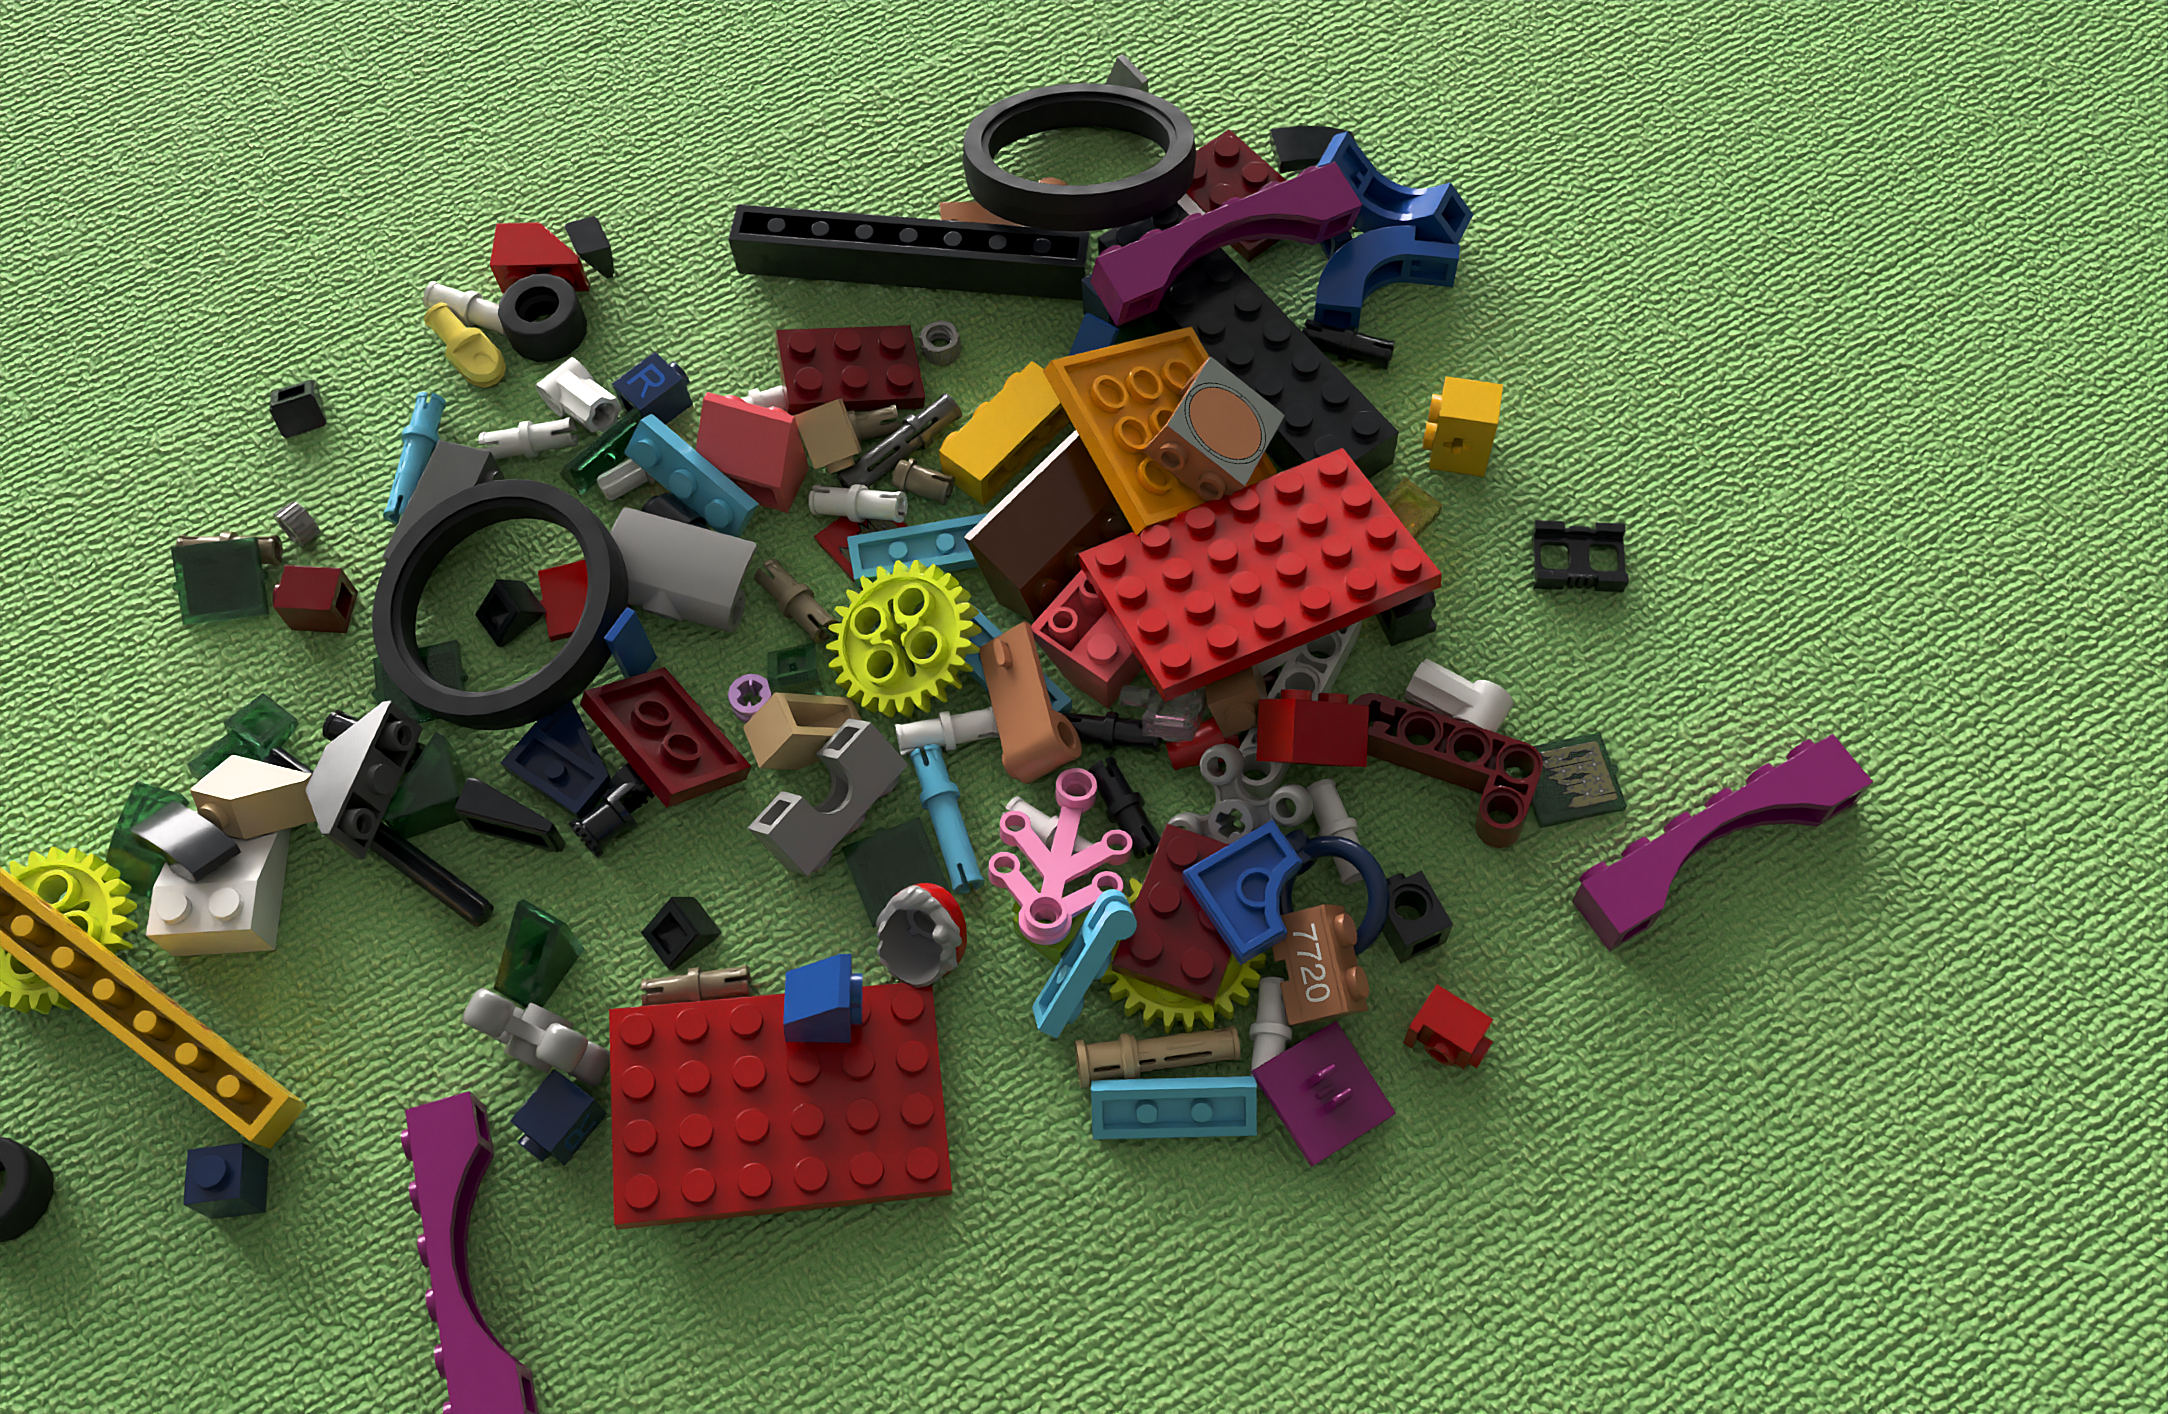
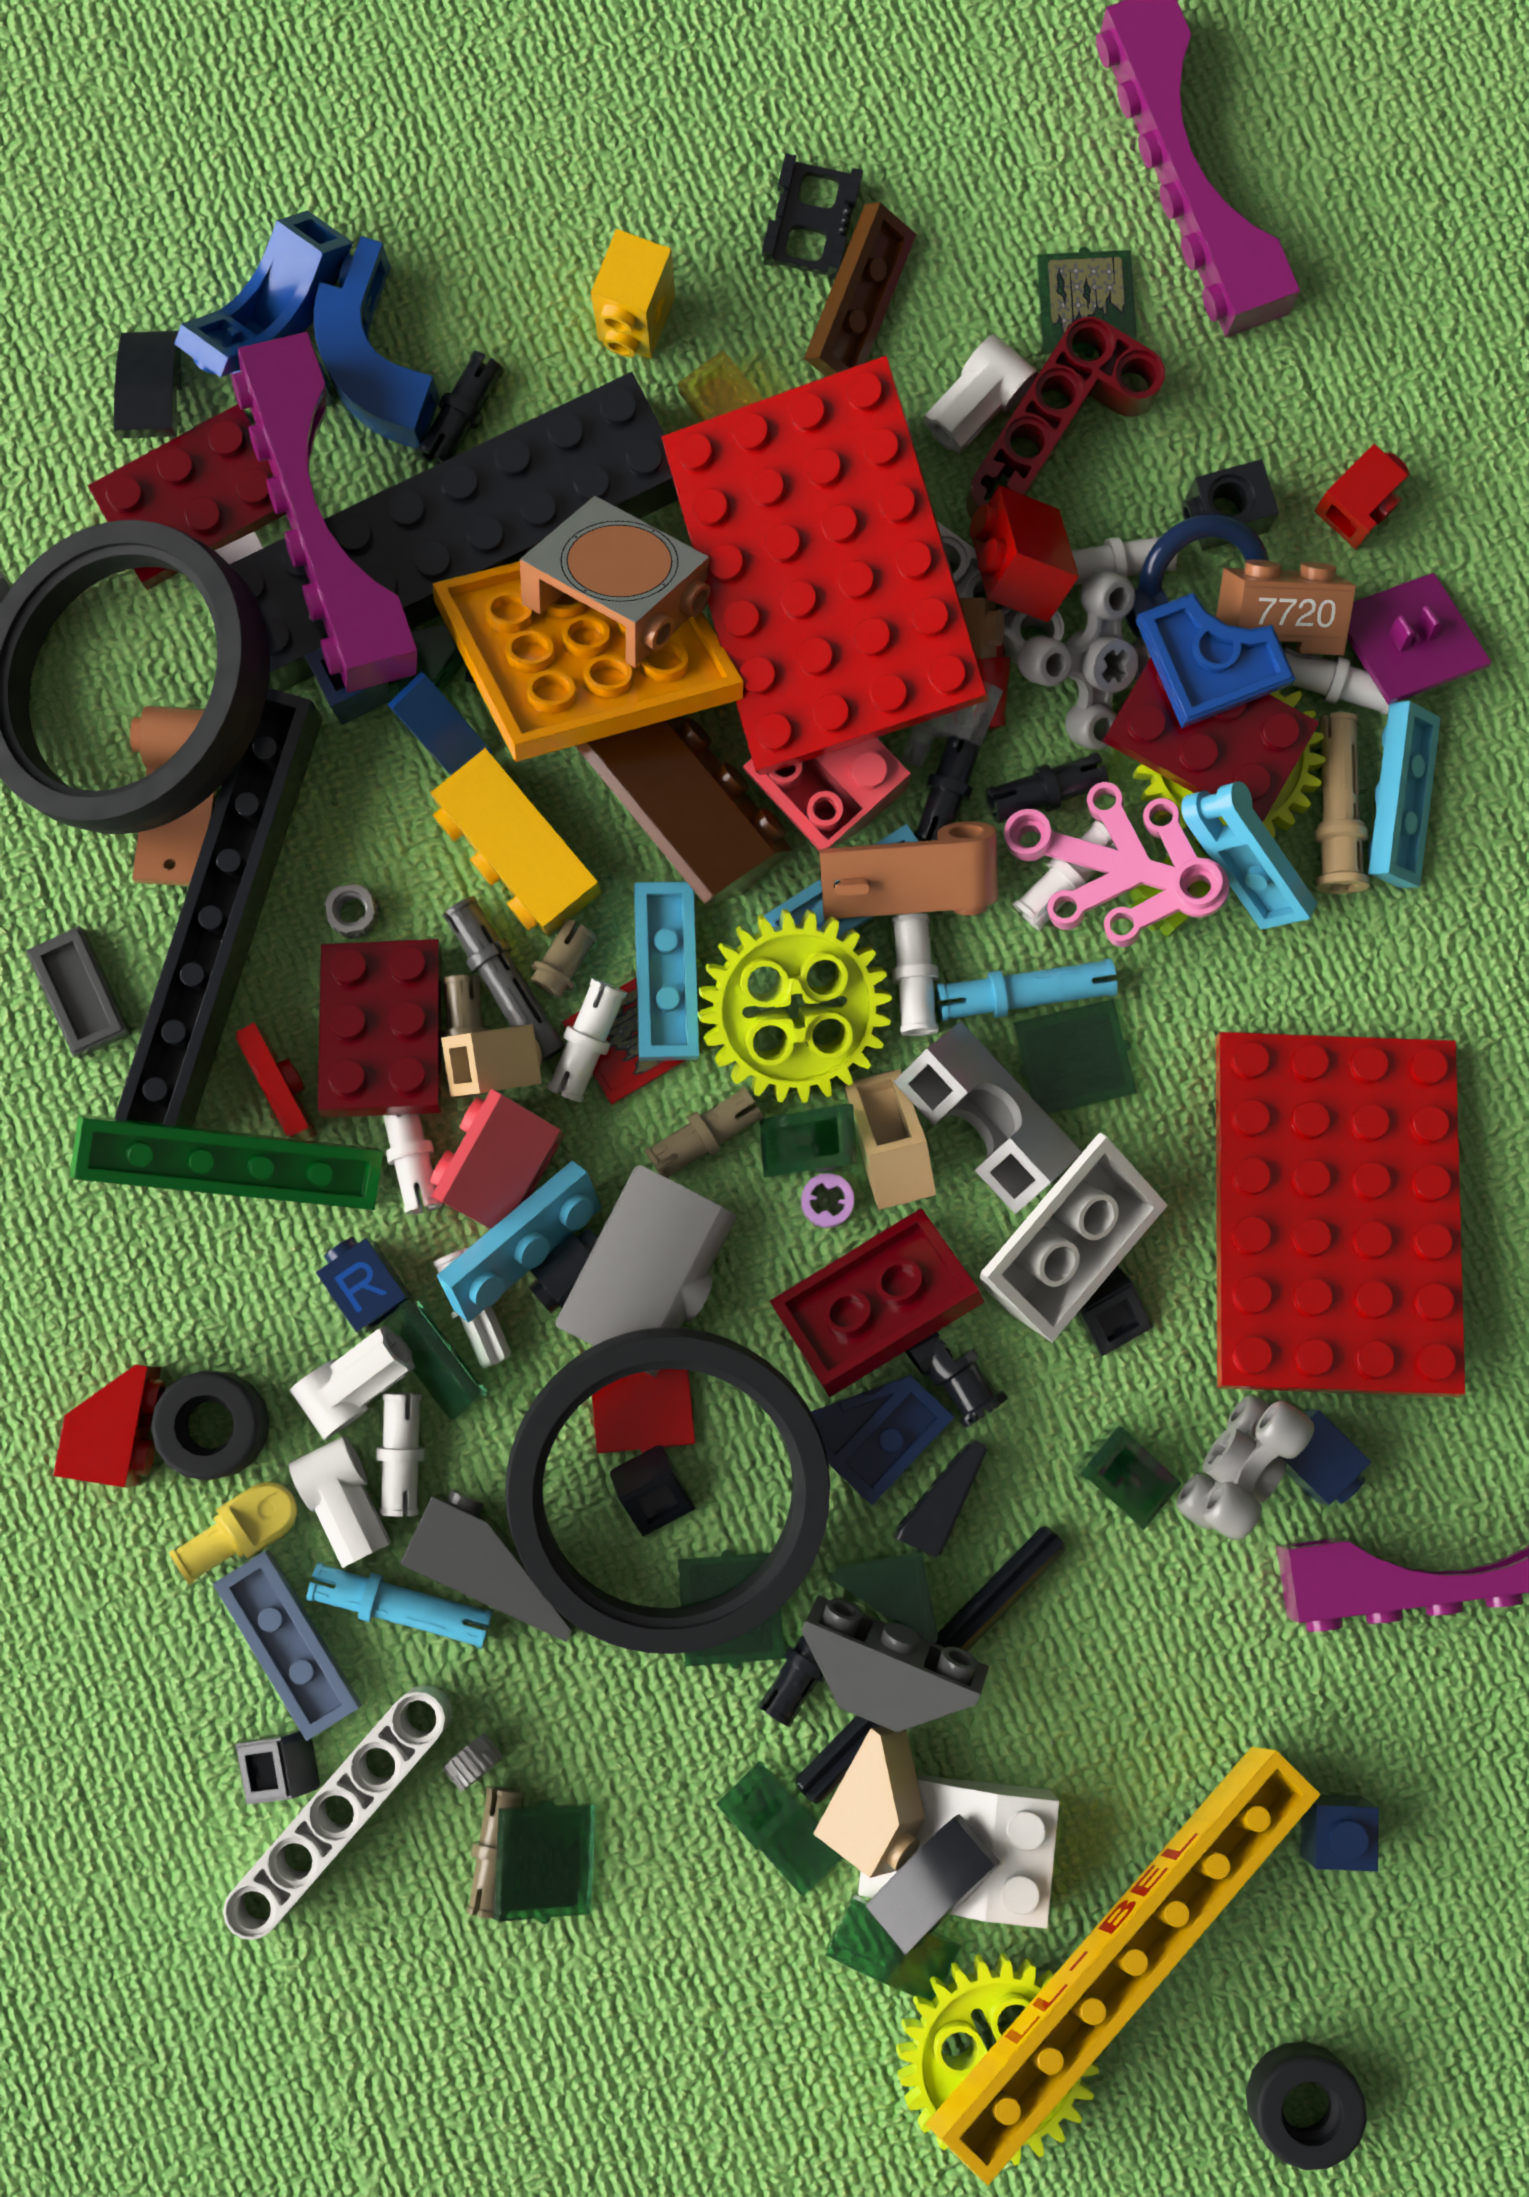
camera: 85 degrees left, 20 degrees up
dark red brick [272,565,358,633] -> none
white pin [423,281,507,336] -> none
black slope [565,216,614,278] -> none
blue piece [604,607,657,679] -> none
dark tan pin [641,965,753,1006] -> none
blue slope [783,954,863,1043] -> none
light grey hair [876,883,967,988] -> none
none -> dark grey tile [26,926,132,1059]
none -> green plate [70,1114,383,1210]
none -> sand blue plate [213,1550,362,1741]
none -> white beam [223,1685,452,1940]
none -> red plate [235,1022,317,1140]
none -> white piece [288,1436,391,1568]
none -> reddish brown plate [804,202,917,377]
none -> white slope [980,1133,1168,1343]

